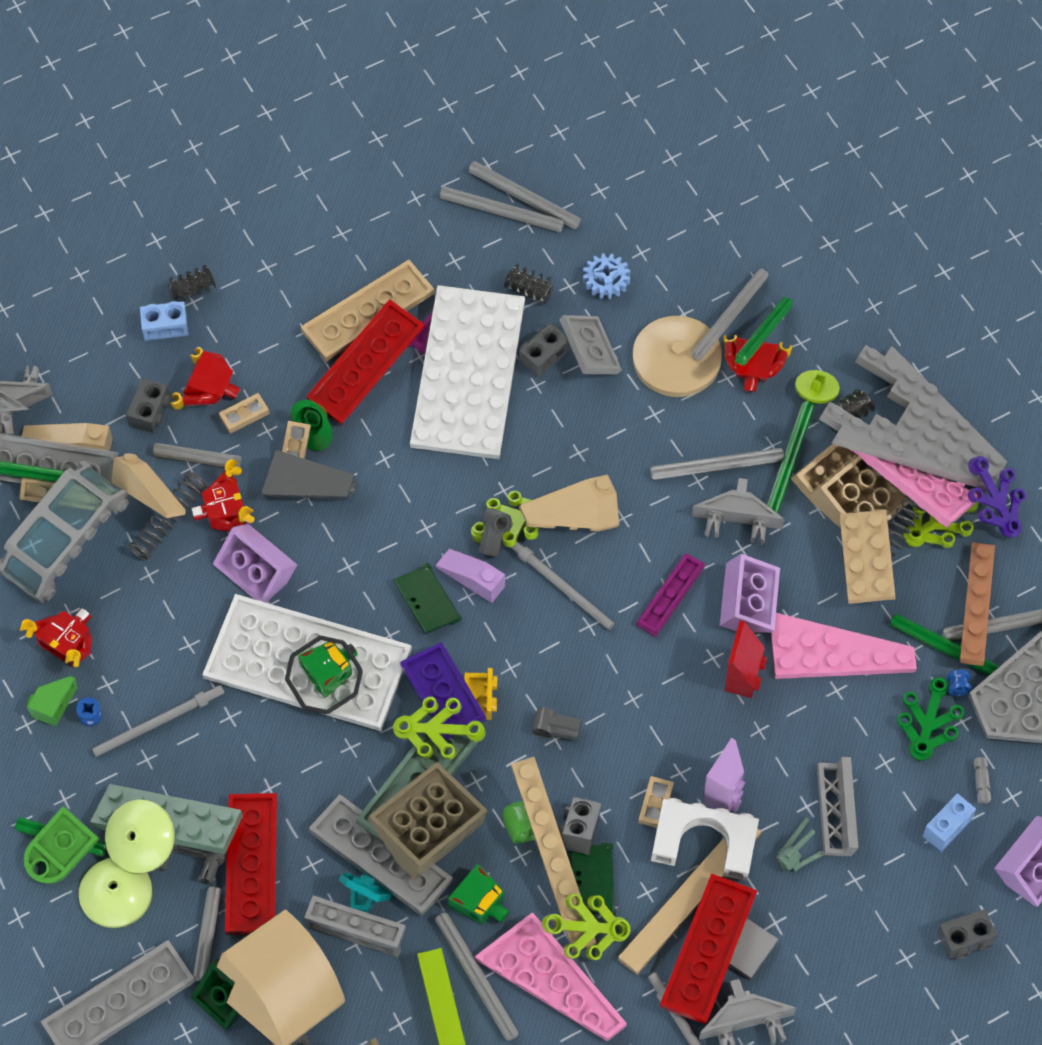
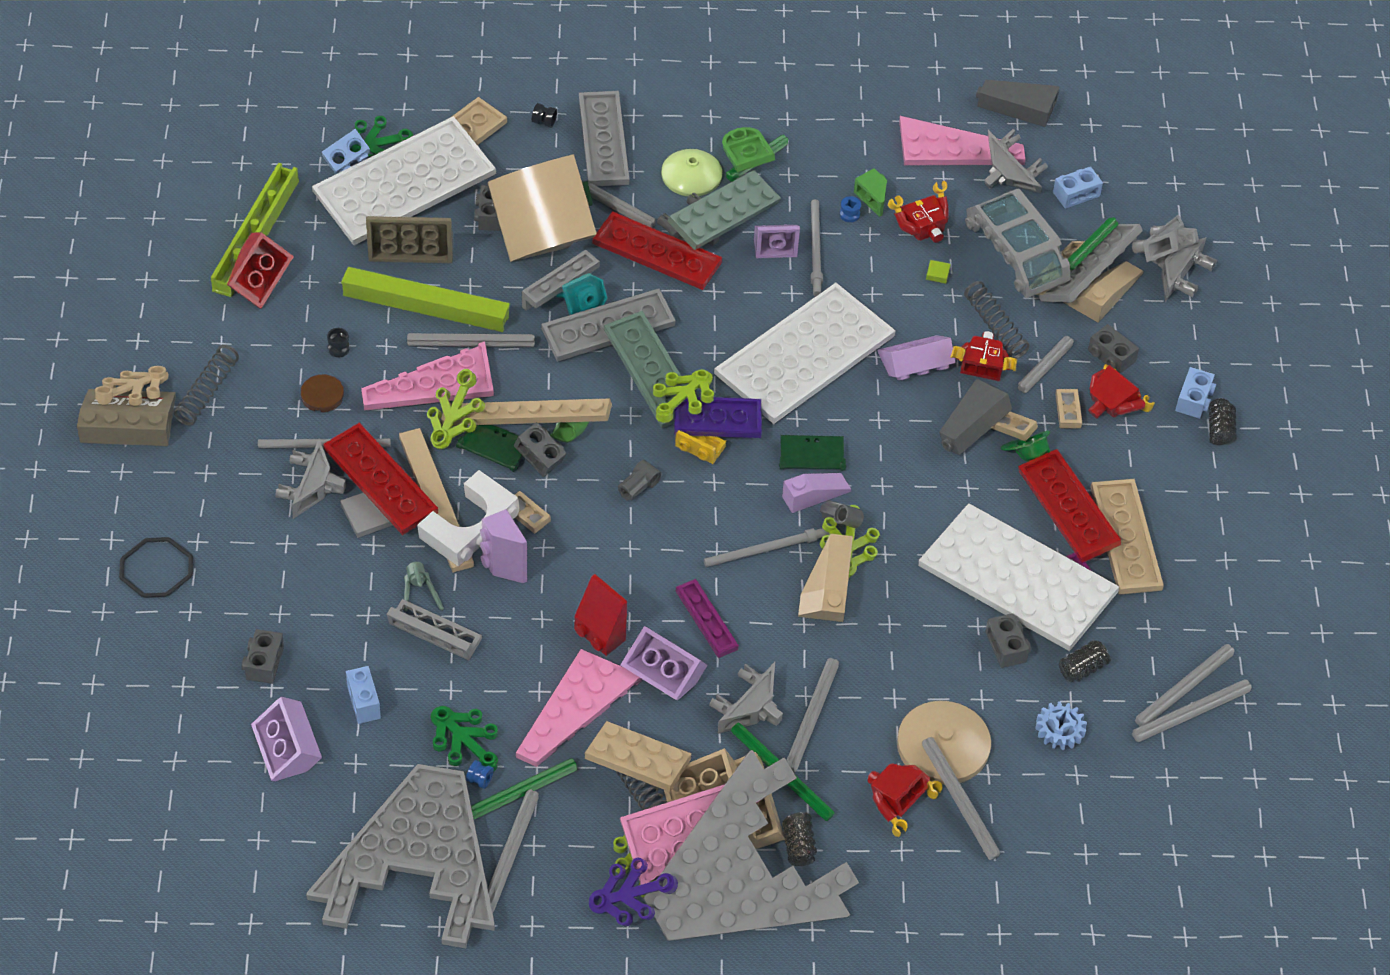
camera: 115 degrees right, 10 degrees down
yellowish green dish [105,800,175,873] -> none
tan wedge [111,453,186,518] -> none
black piece [285,636,363,714] -> none
green torso [298,642,358,699] -> none
dark tan slope [368,762,488,880] -> none
green torso [448,864,510,924] -> none
light grey tile [560,315,622,375] -> none
green axle [735,297,793,366] -> none
lime piece [795,370,840,403] -> none
nougat plate [960,542,995,666] -> none
light grey axle [973,757,991,804] -> none
none -> lavender slope [754,225,800,258]
none -> lime tile [926,260,951,284]

